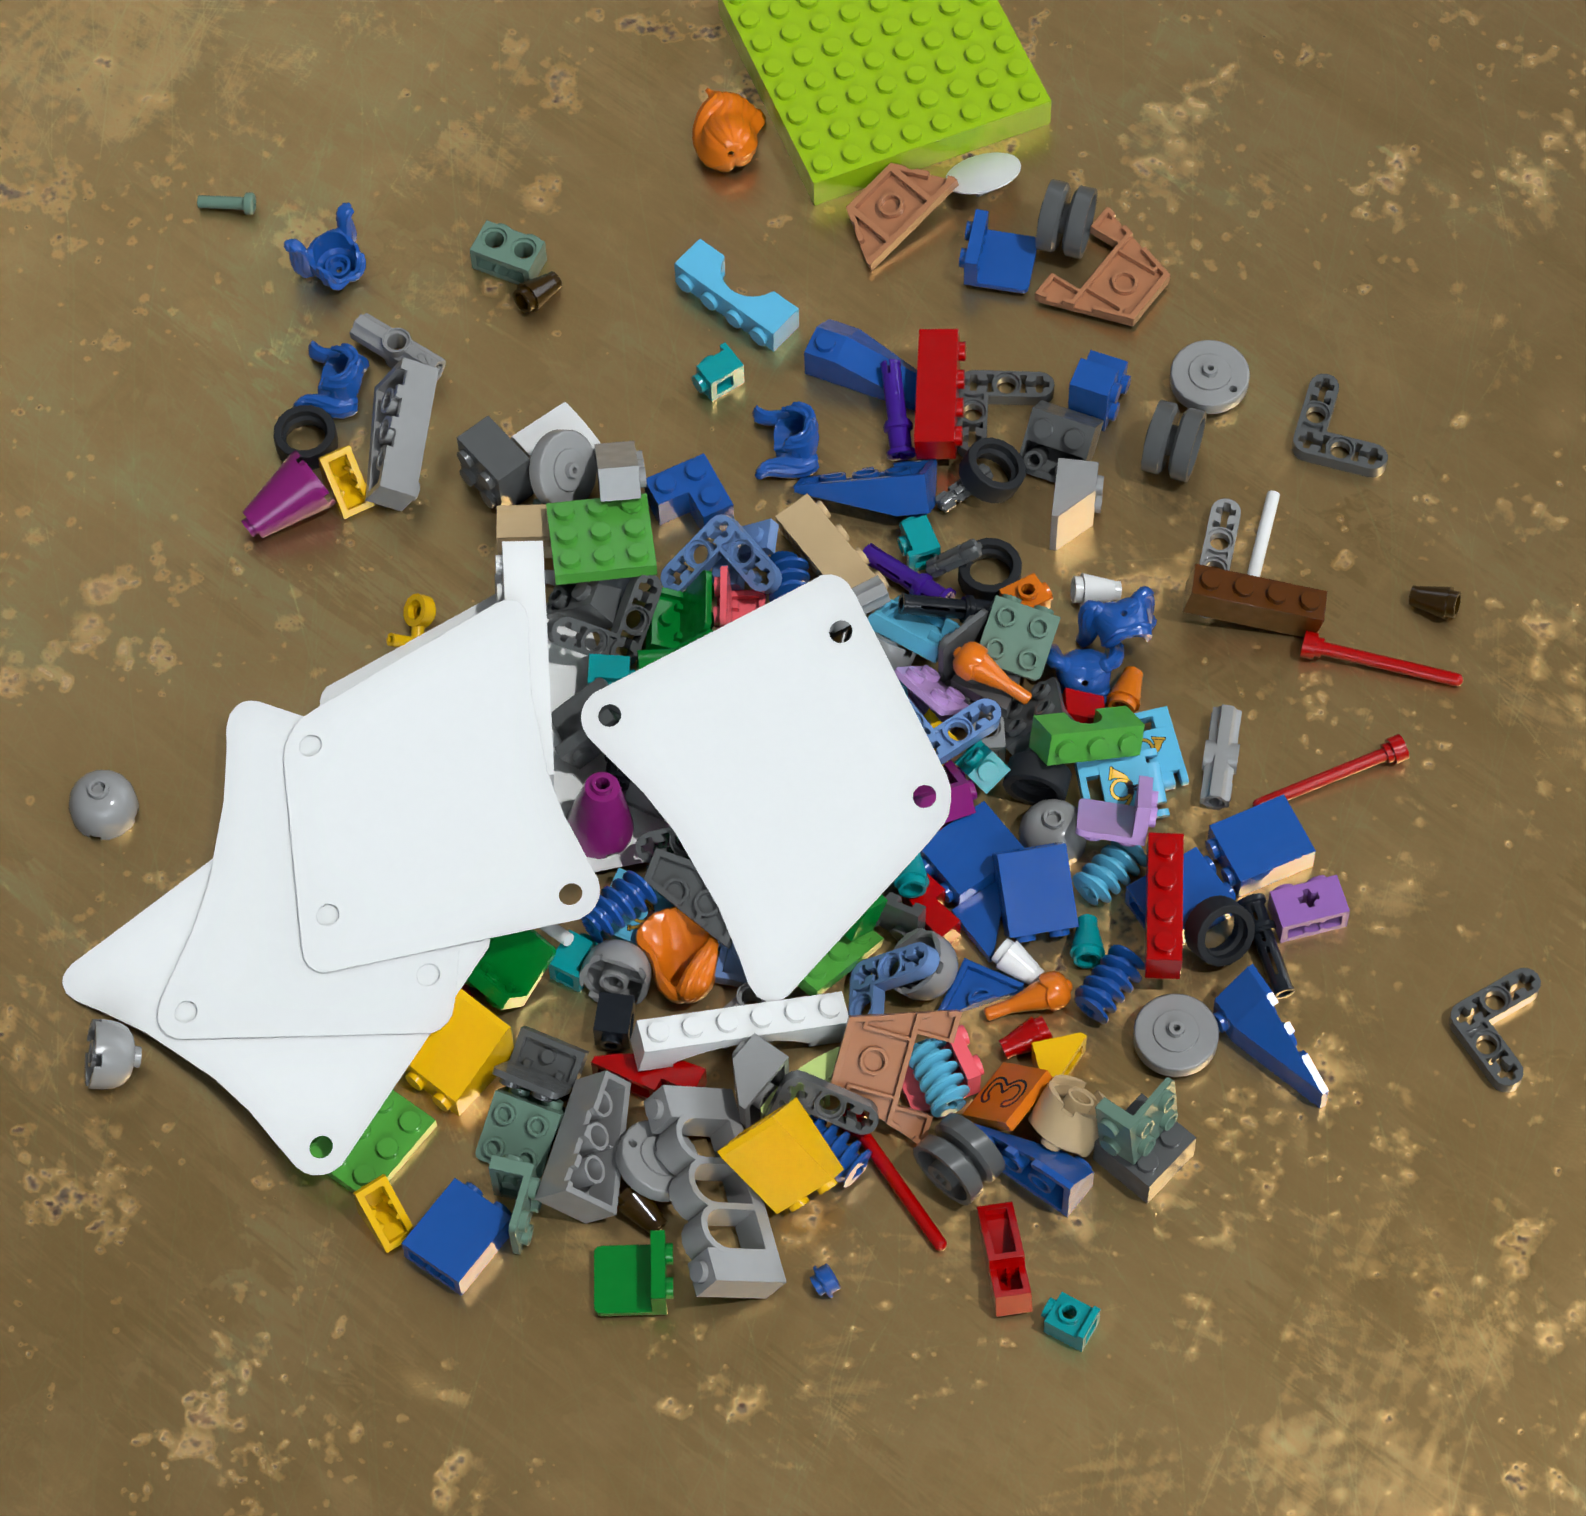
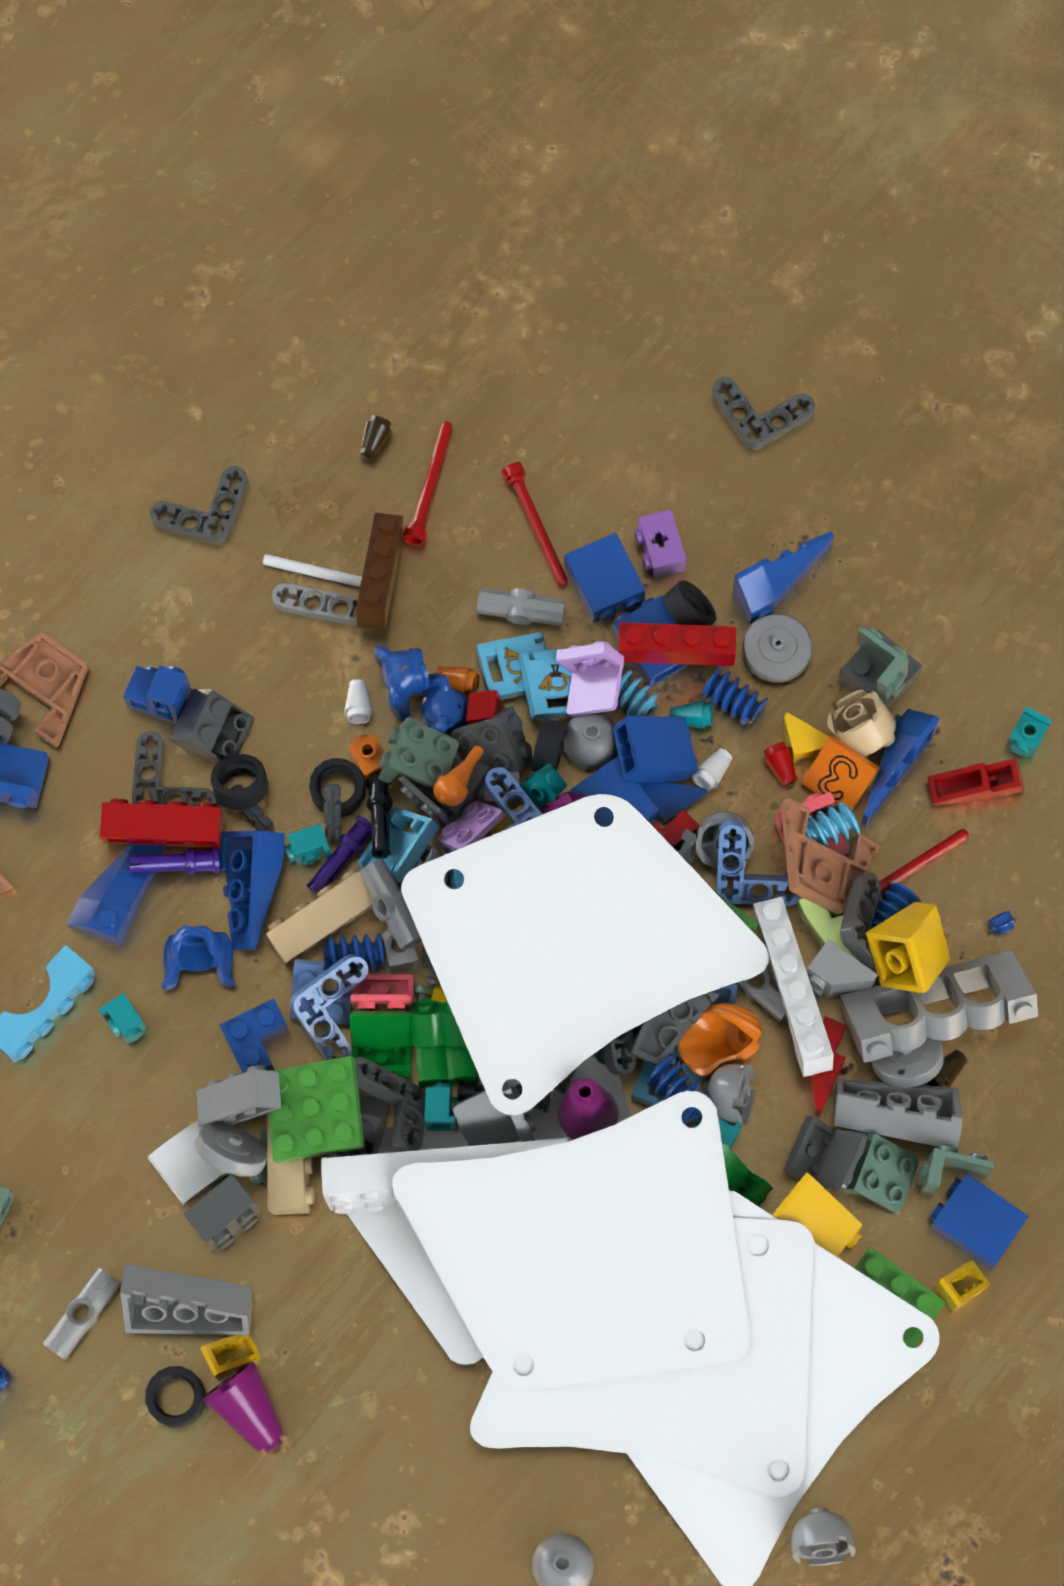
camera: 90 degrees left, 10 degrees up
blue hair [293,340,370,419] -> none
yellow plate [386,593,436,648] -> none
dark brown cone [513,271,562,313] -> none
black brick [593,992,636,1050] -> none
green bracket [594,1230,674,1316] -> none
dark grey wheel [913,1112,1005,1205] -> none
blue tile [938,958,1024,1012] -> none
orange piece [984,971,1073,1021] -> none
bright green arch [1029,706,1145,766] -> none
light grey slope [1049,458,1104,551] -> none
dark grey wheel [1141,399,1207,483] -> none
light grey wheel [1170,340,1250,414] -> none
black pin [1237,893,1295,999] -> none

